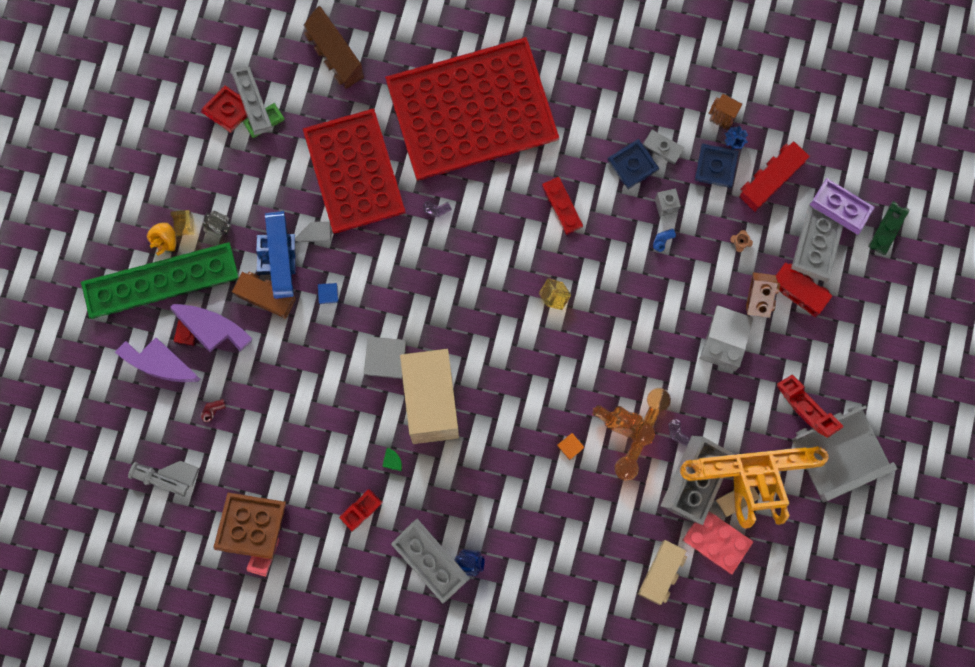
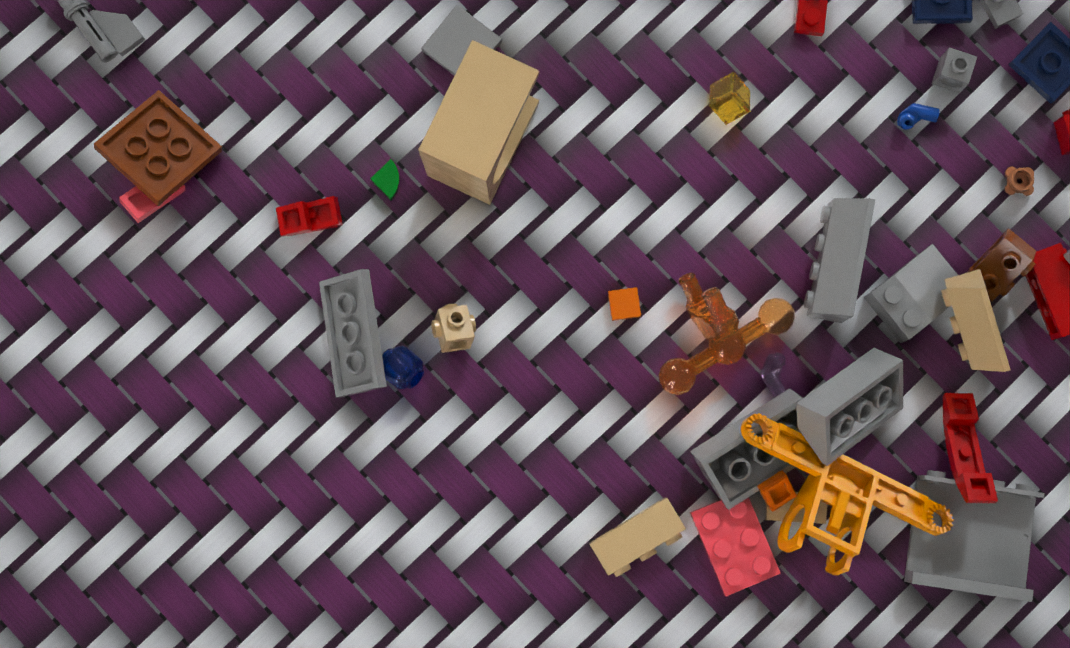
camera: 35 degrees right, 5 degrees up
none -> tan brick [431,304,476,353]
none -> orange tile [757,470,797,512]
none -> light grey slope [796,348,903,466]
none -> light grey slope [804,198,875,323]
none -> tan slope [941,269,1011,372]

